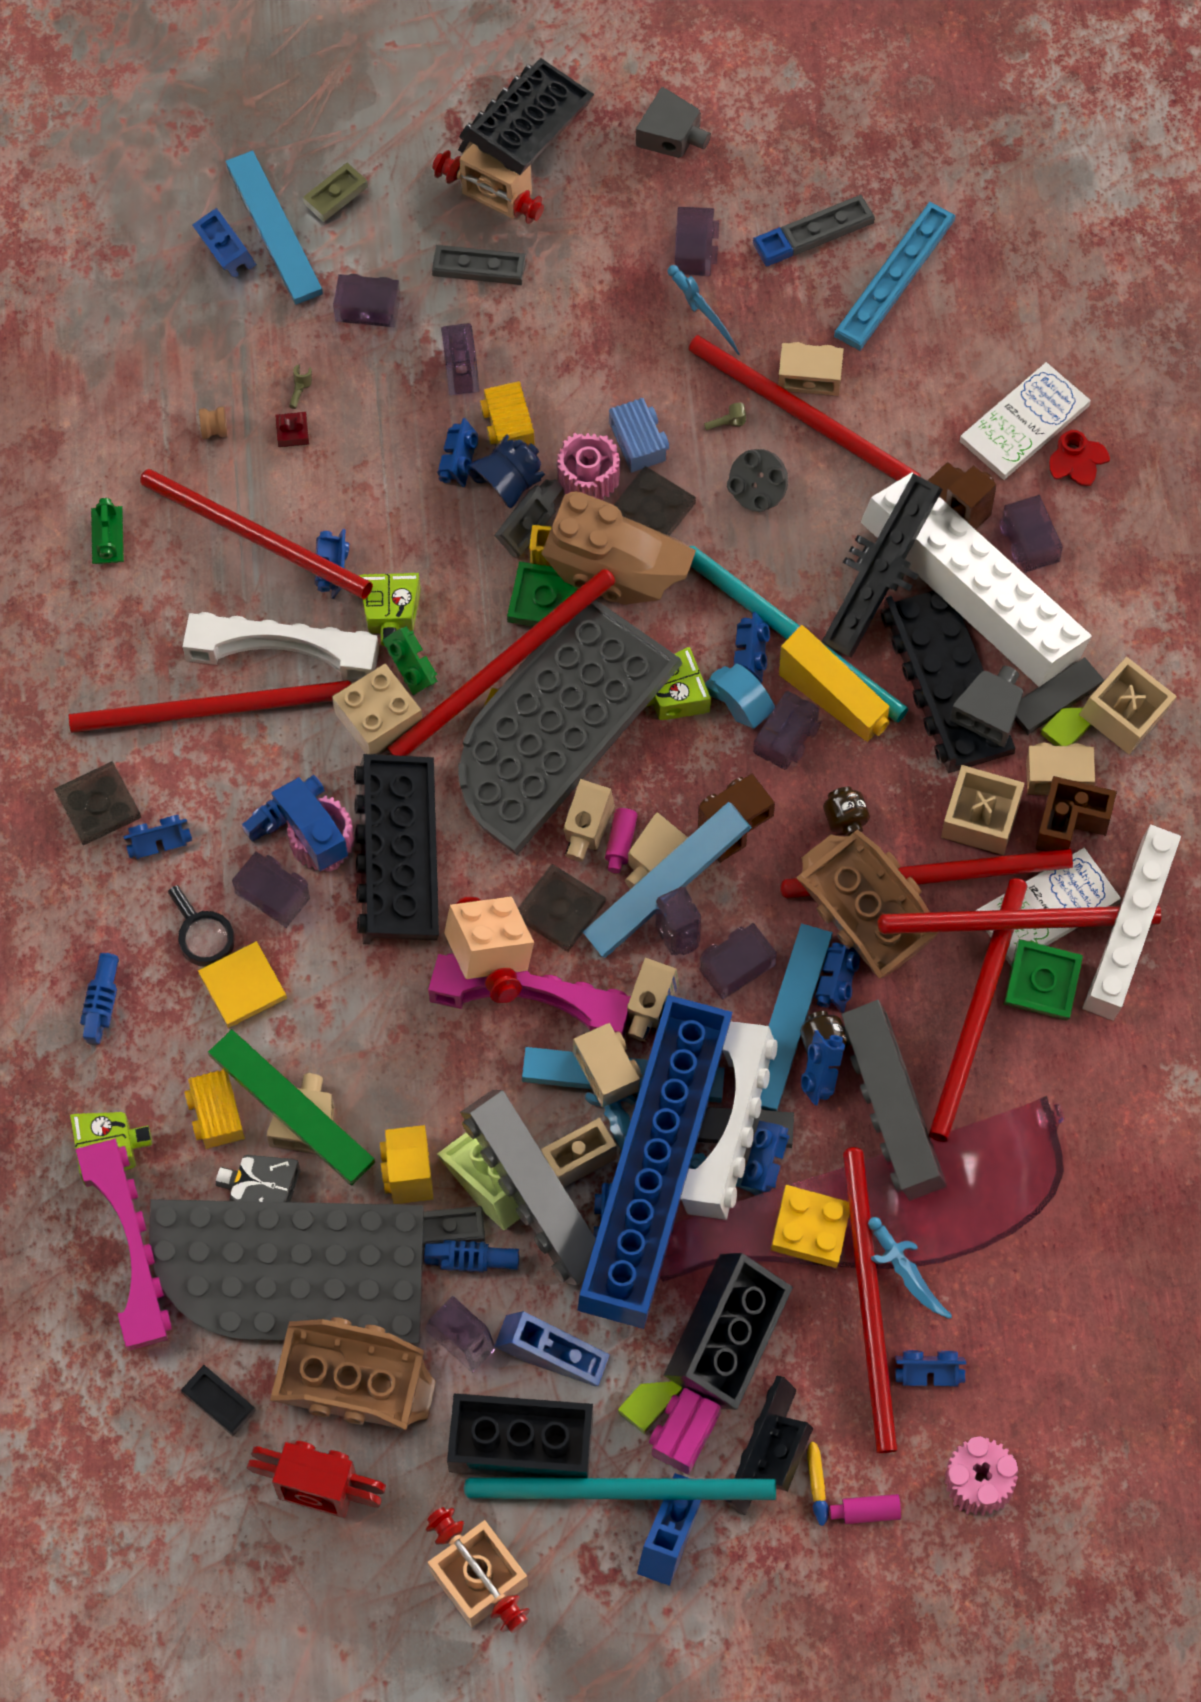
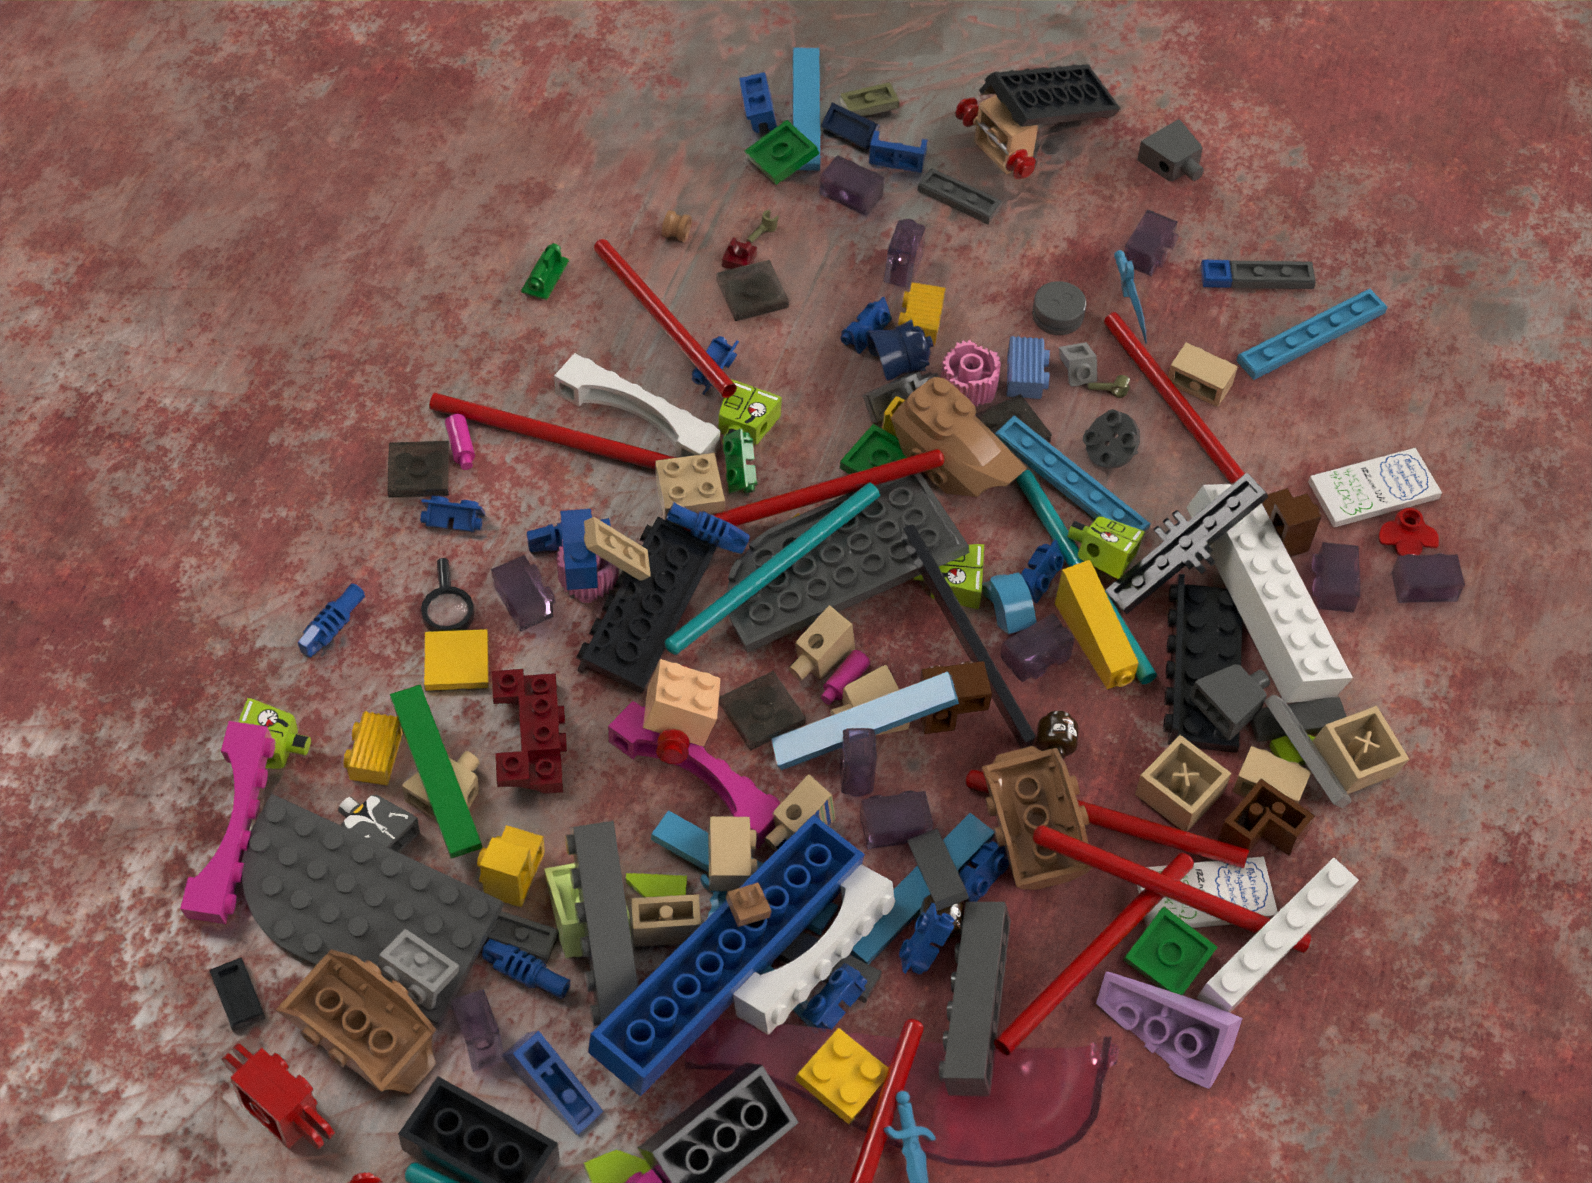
camera: 20 degrees right, 10 degrees down
none -> light grey bracket [378,929,459,1010]
none -> dark pink cylinder [445,414,475,470]
none -> dark red bracket [492,669,567,794]
none -> tan plate [584,517,651,581]
none -> lime tile [626,873,687,898]
none -> teal piece [665,482,880,655]
none -> blue hinge [666,502,750,554]
none -> clear smoke plate [716,260,789,321]
none -> medium nougat tile [726,882,771,927]
none -> green plate [744,120,820,185]
none -> dark blue tile [820,102,880,150]
none -> blue hinge [869,130,928,173]
none -> black tile [901,524,1036,749]
none -> dark grey tile [907,828,969,911]
none -> dark azure tile [995,416,1151,532]
none -> dark grey head [1032,281,1087,335]
none -> light grey bracket [1059,342,1097,386]
none -> lime torso [1067,517,1145,579]
none -> lavender wedge [1096,972,1242,1089]
none -> light grey tile [1264,695,1352,808]
none -> clear purple brick [1391,553,1465,603]

